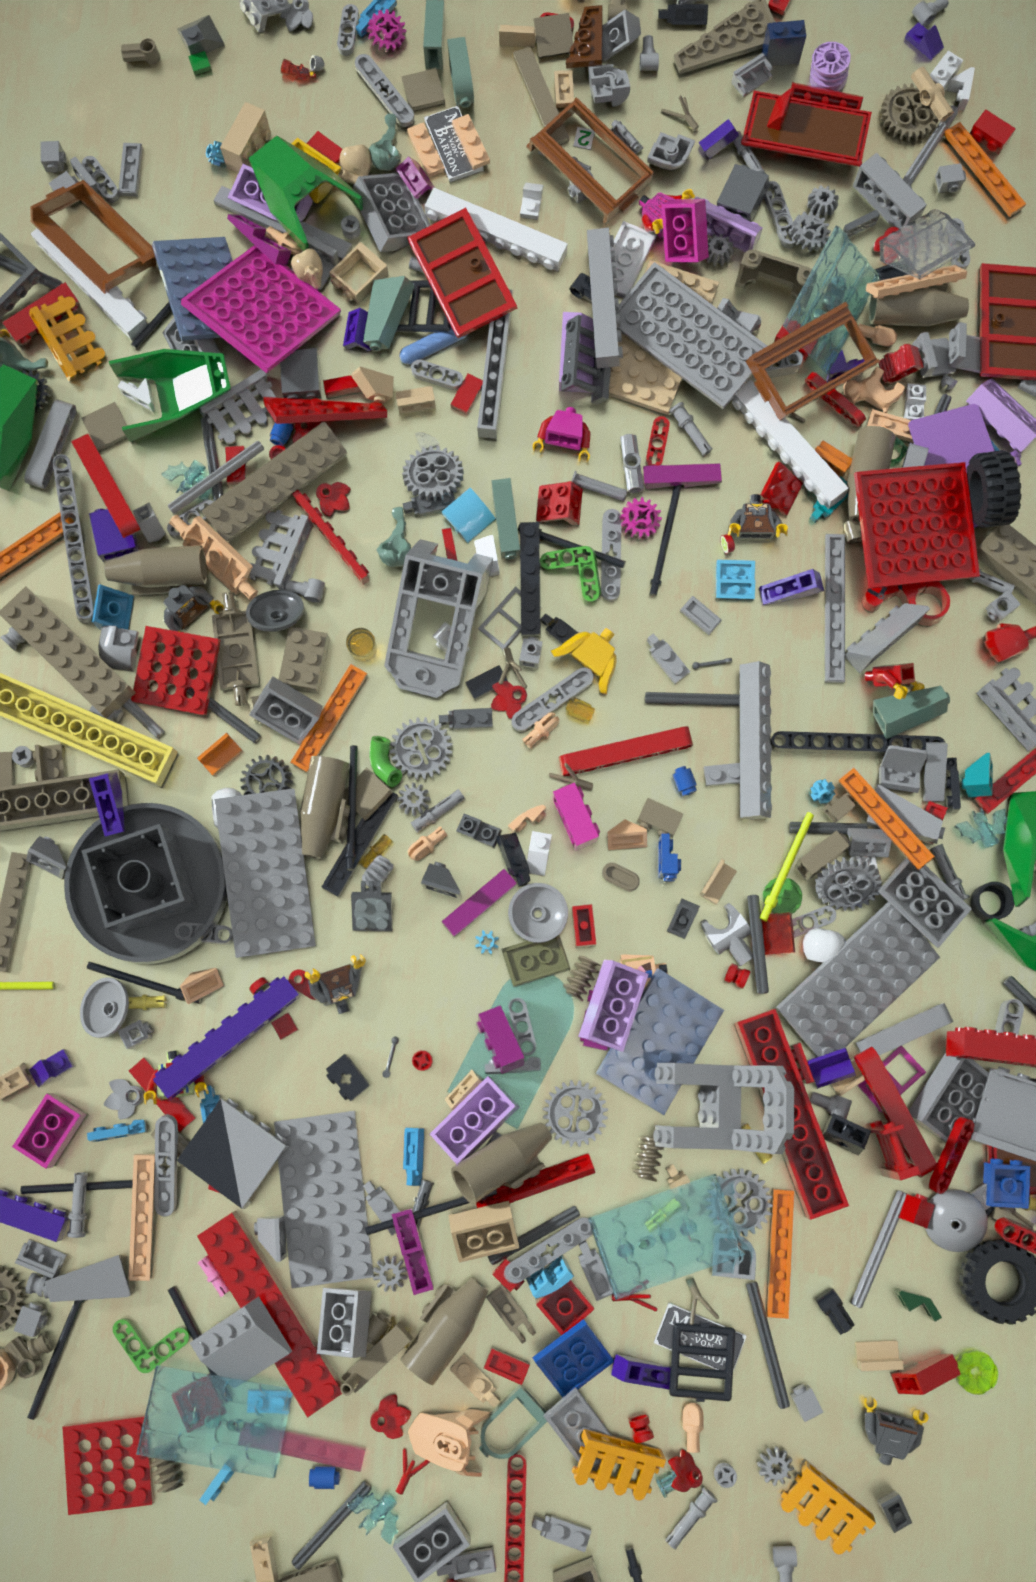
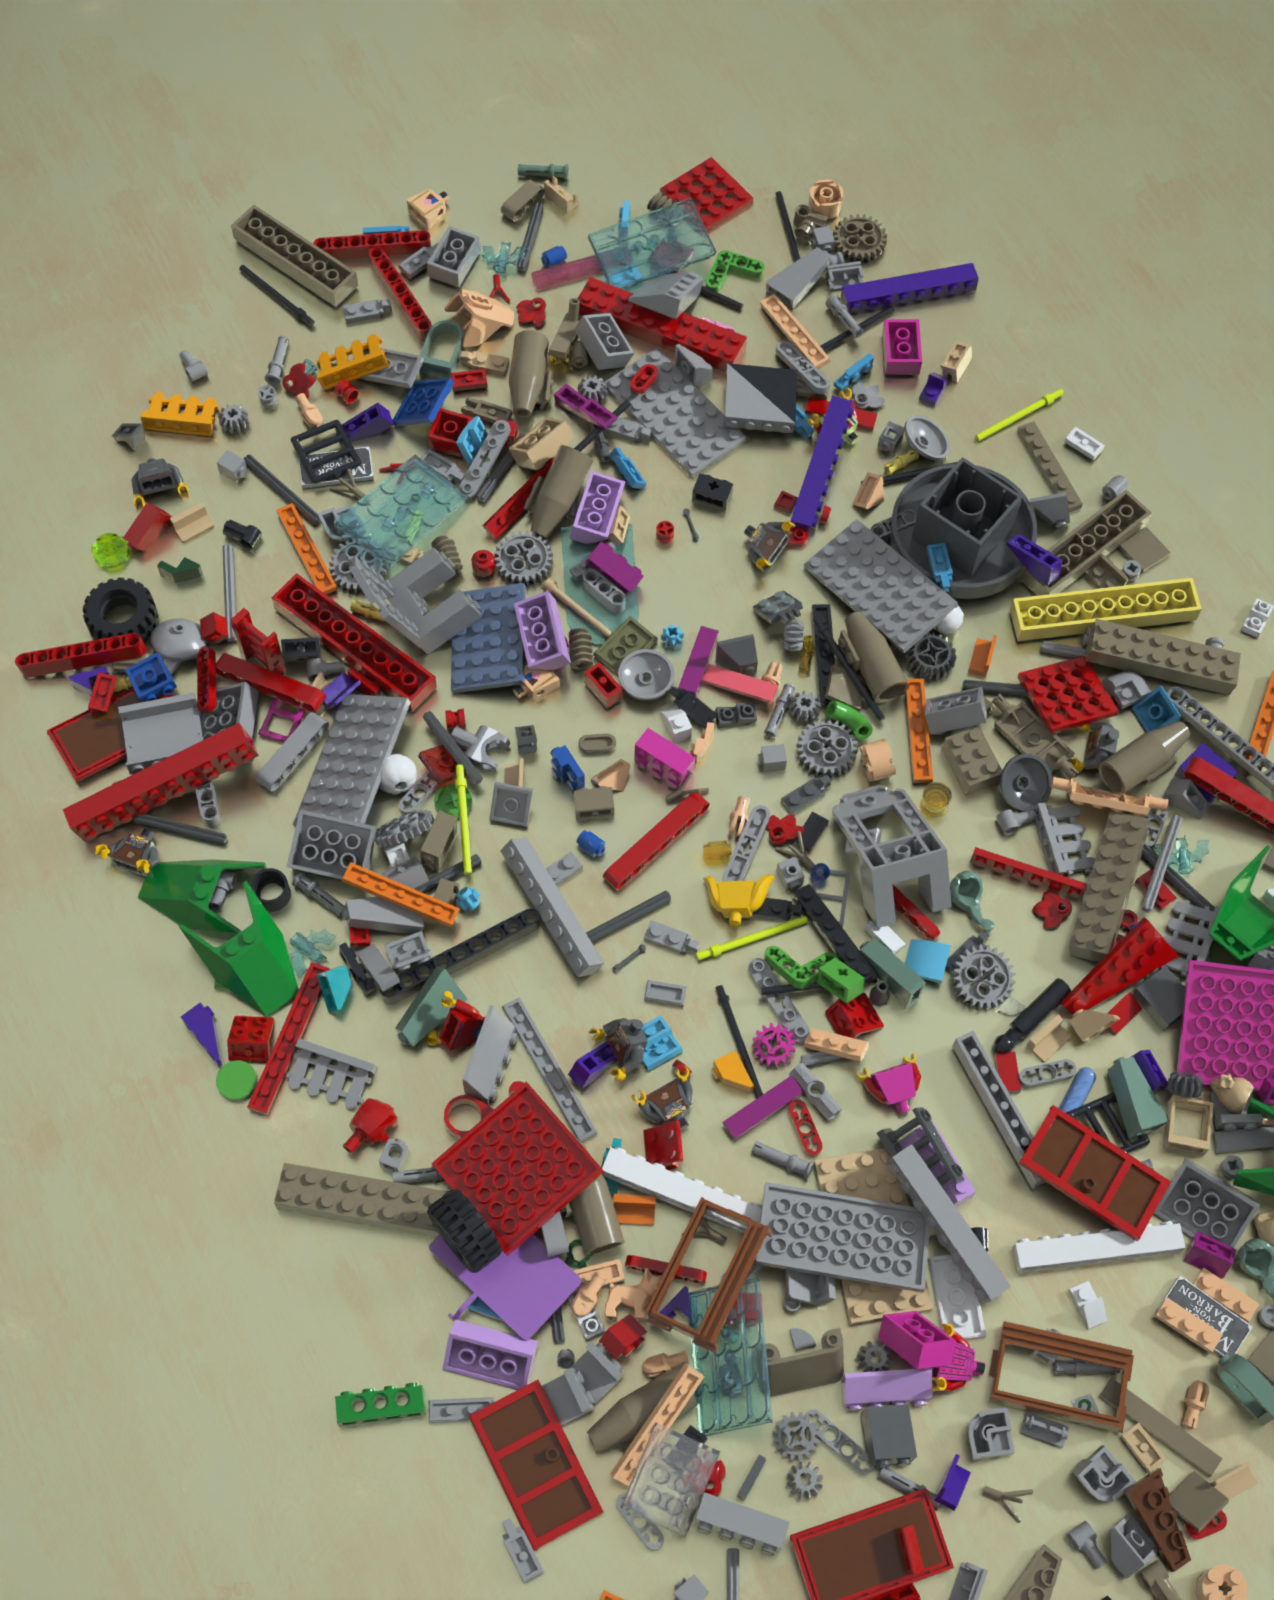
camera: 145 degrees right, 15 degrees down
none -> red head [471,550,495,577]
none -> light grey tile [489,782,533,827]
none -> tan piece [541,578,612,637]
none -> light nougat arm [571,1272,607,1317]
none -> torso [589,1018,648,1081]
none -> red plate [630,364,658,394]
none -> neon yellow bar [696,916,808,961]
none -> coral tile [702,664,778,703]
none -> light orange slope [711,1051,754,1093]
none -> light grey brick [758,744,787,772]
none -> light grey tile [790,1328,816,1351]
none -> light nougat plate [804,1028,868,1062]
none -> clear blue bush [810,863,830,882]
none -> bright green brick [817,958,864,1004]
none -> light nougat brick [860,738,896,782]
none -> dark grey cone [870,981,890,1004]
none -> dark azure hinge [926,543,953,592]
none -> black piece [994,978,1071,1054]
none -> dark grey gear [1167,1072,1204,1098]
none -> light nougat arm [1182,1380,1209,1429]

